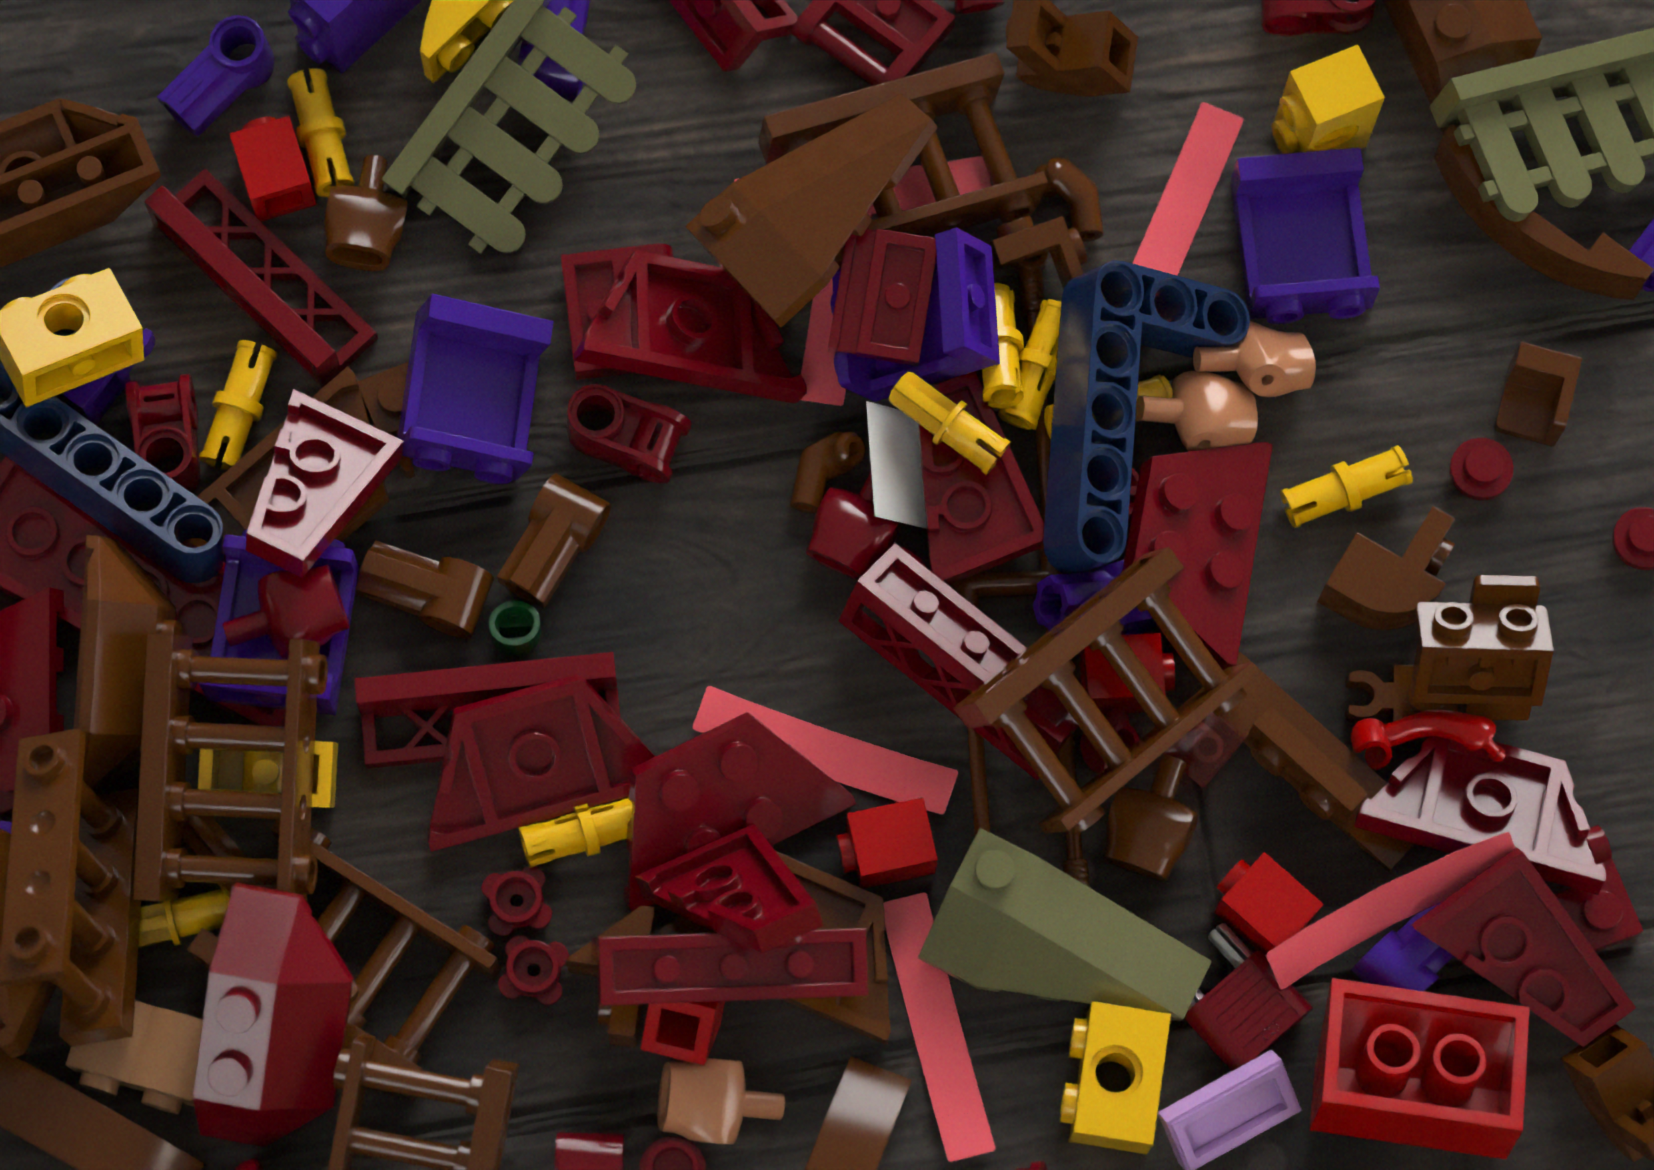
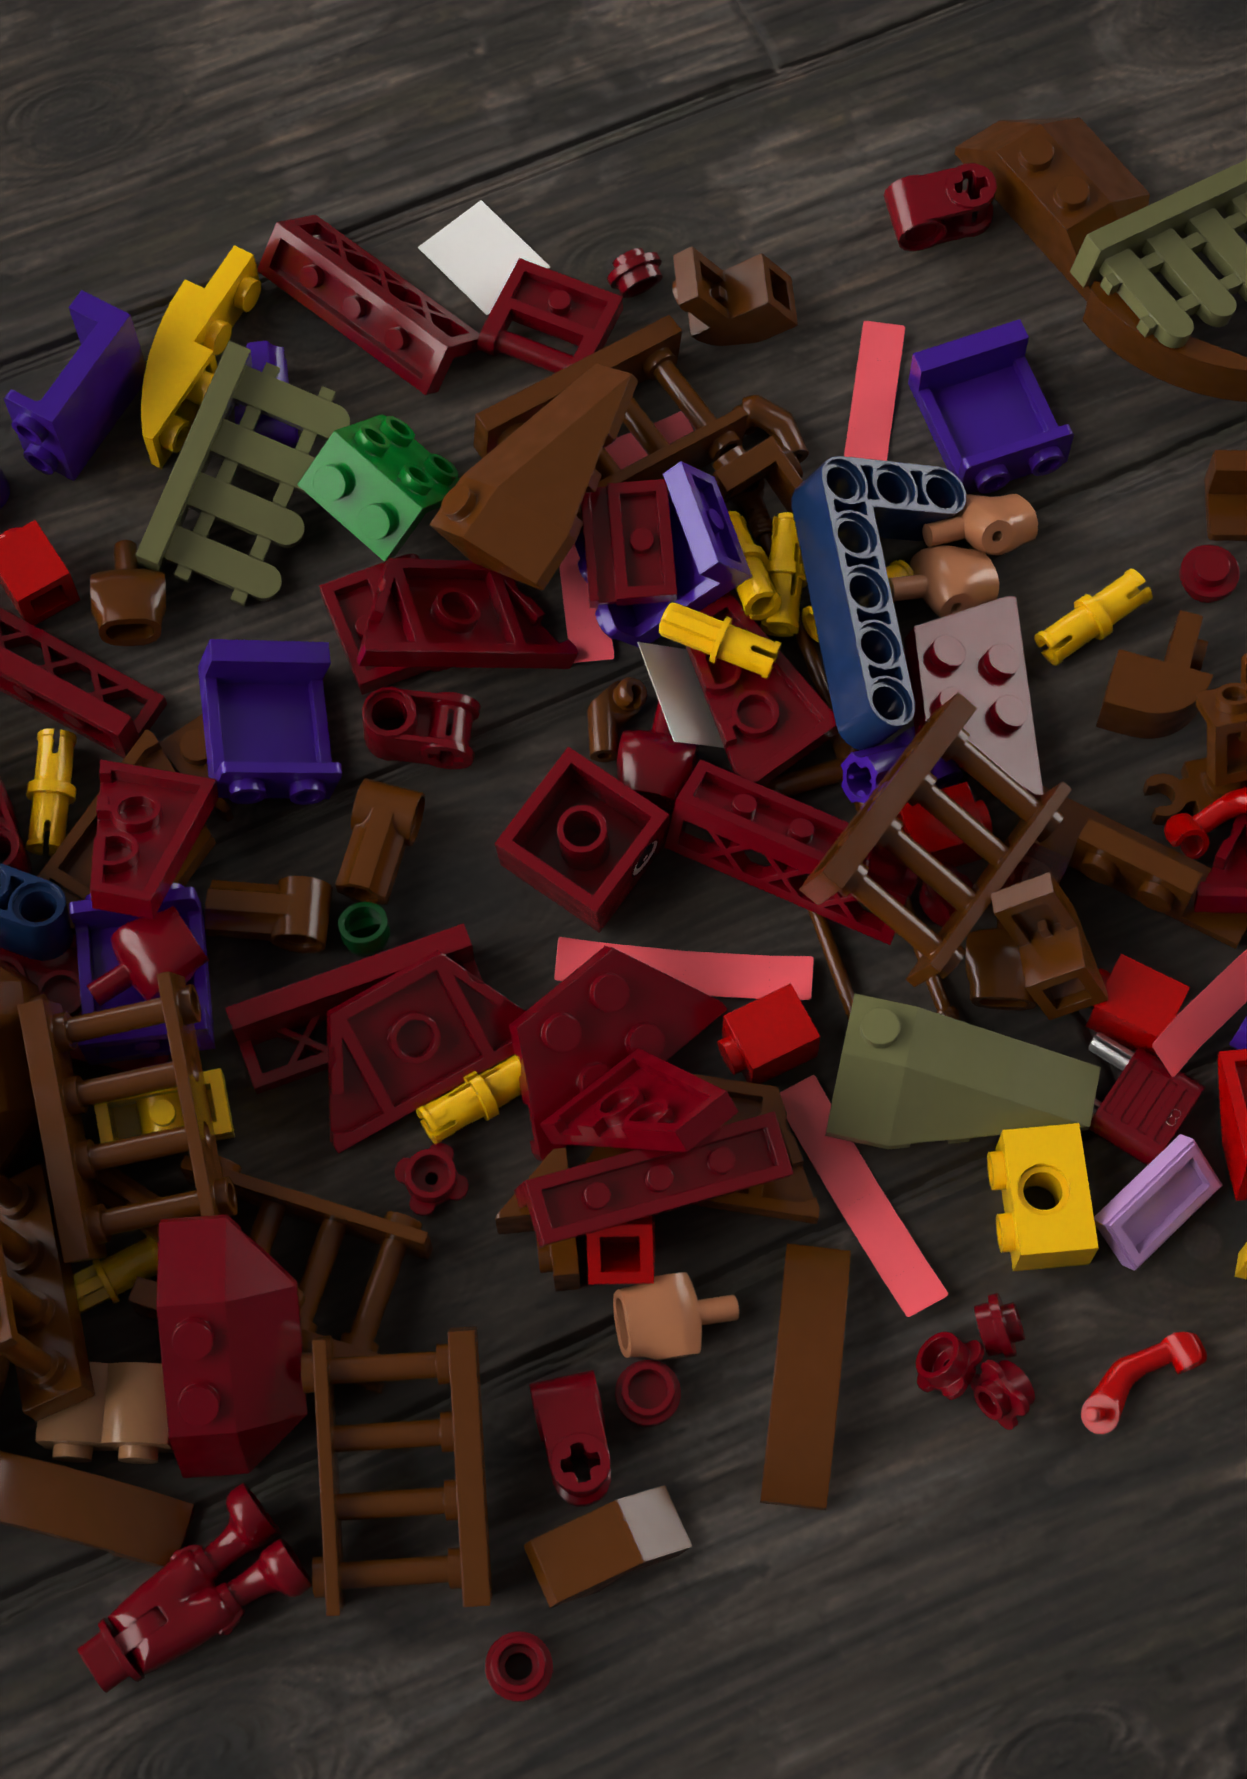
camera: 10 degrees left, 5 degrees down
yellow pin [287,68,355,197] -> none
dark red plate [498,935,569,1006] -> none
yellow brick [1272,44,1385,154] -> none
none -> green bracket [297,415,460,562]
none -> dark red brick [495,746,670,933]
none -> reddish brown slope [991,872,1108,1020]

